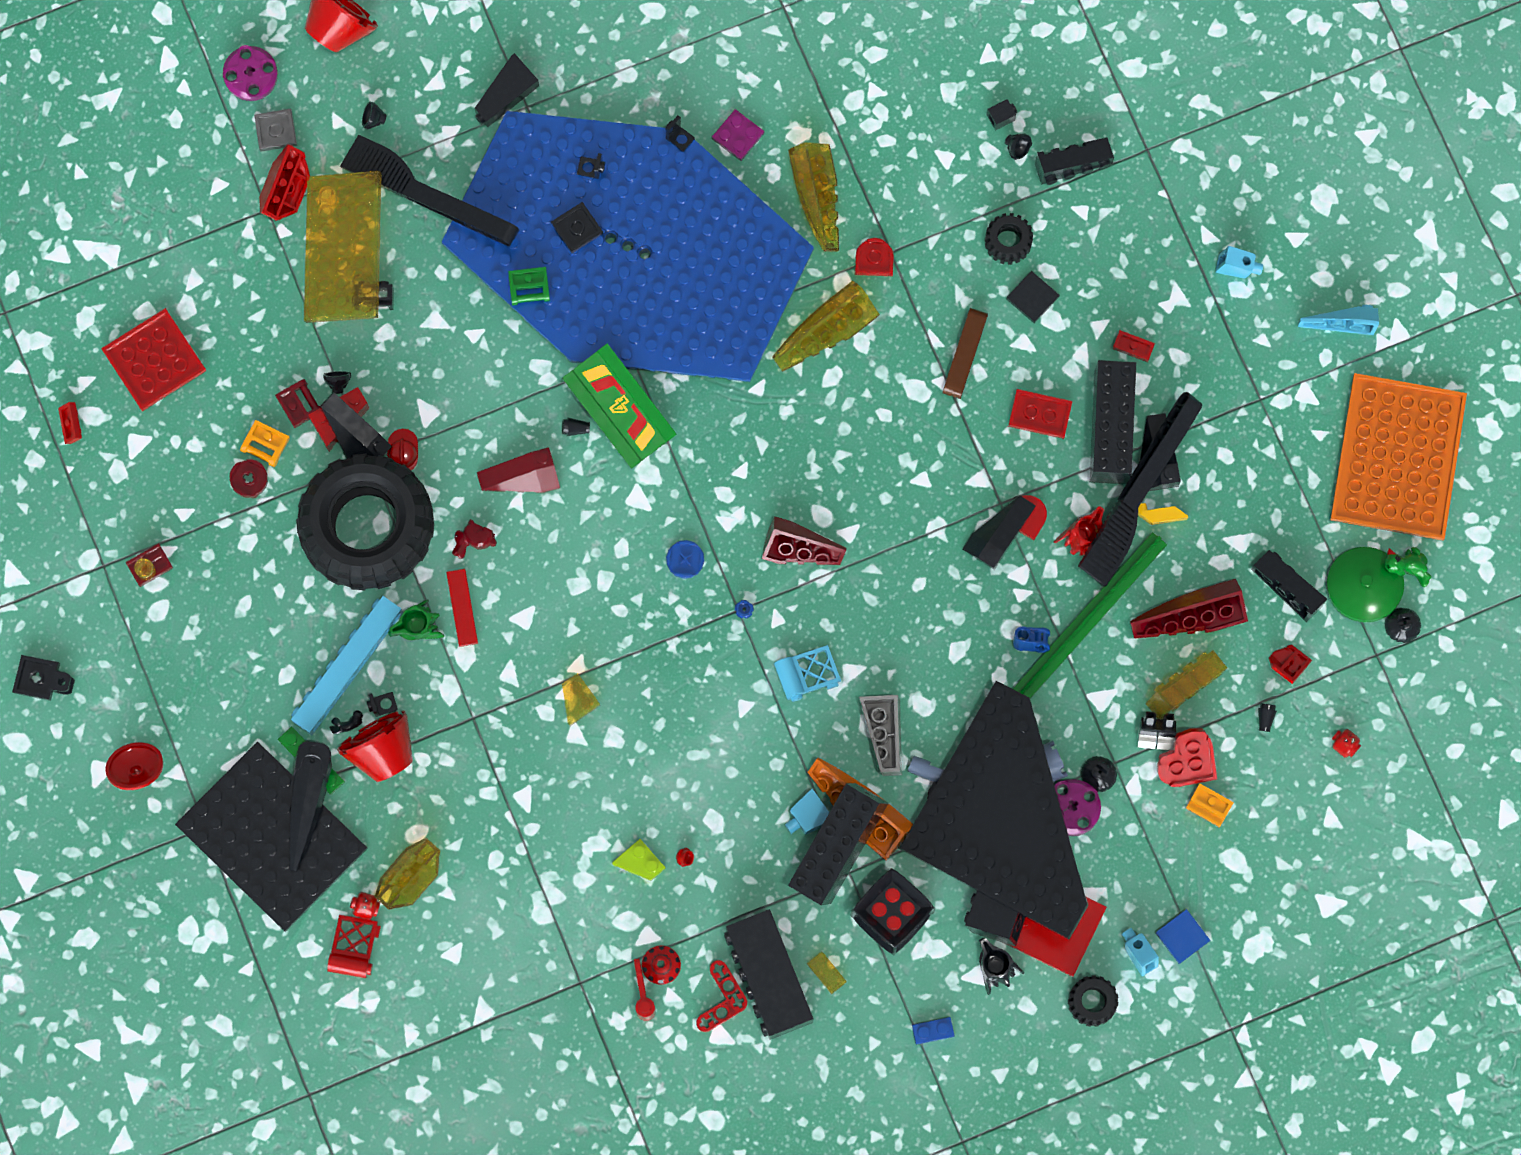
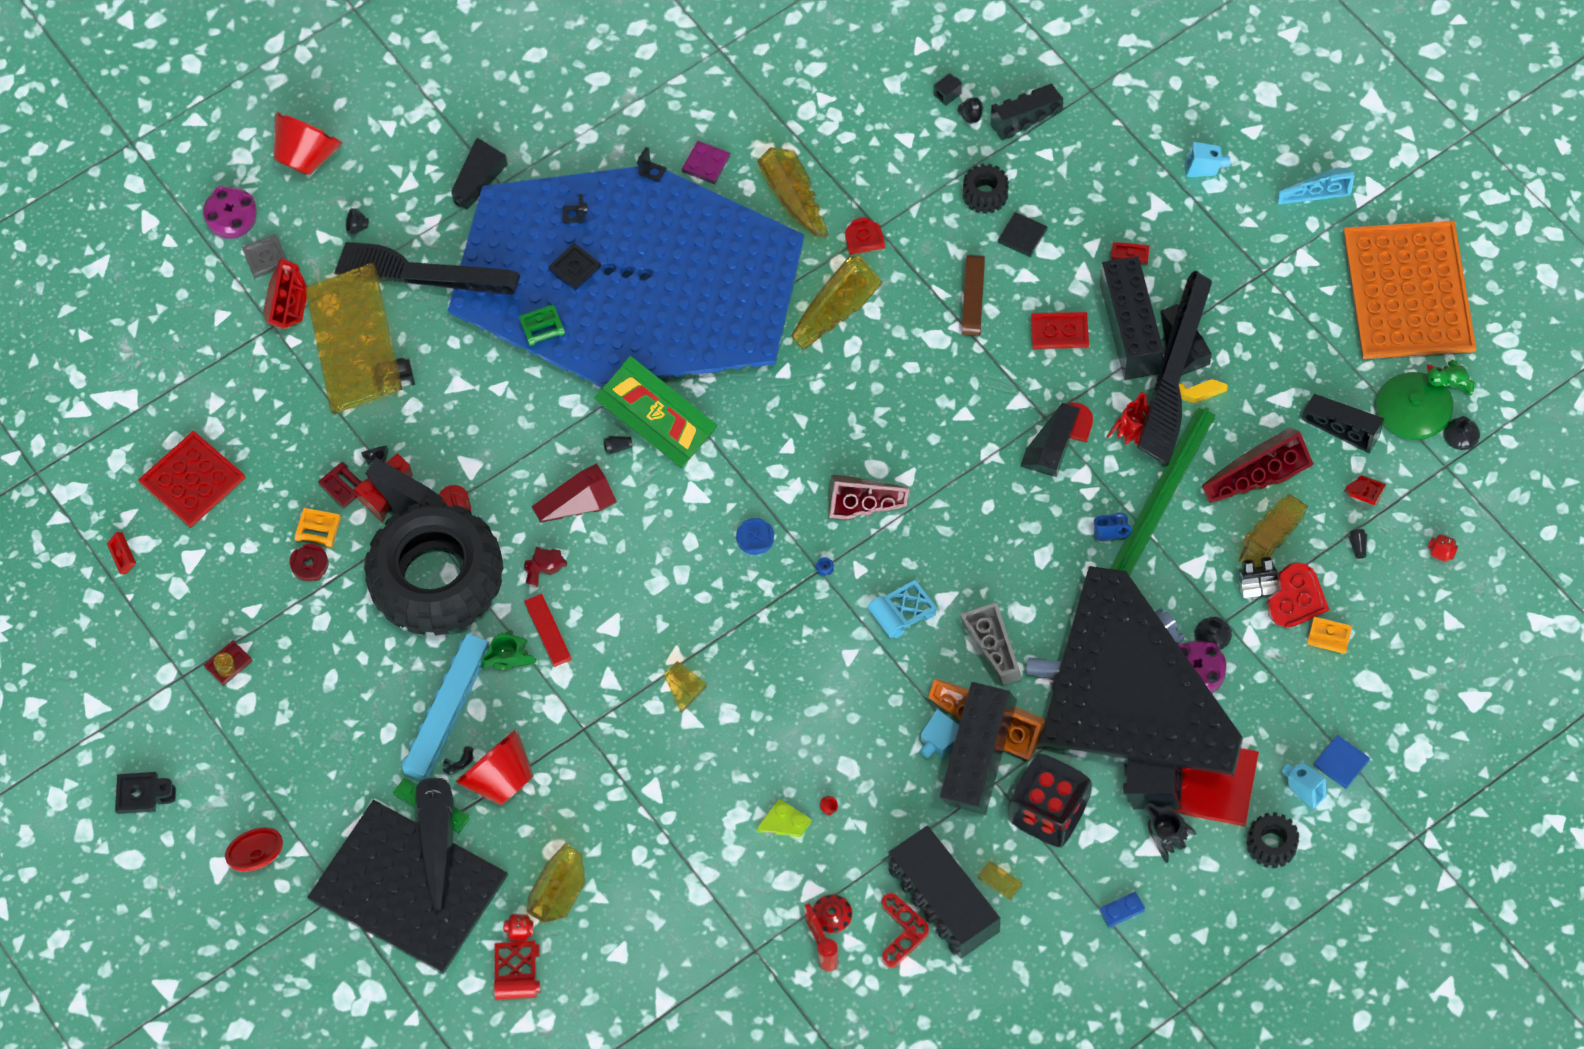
camera: 10 degrees left, 15 degrees down
black bracket [367,692,398,717] -> none

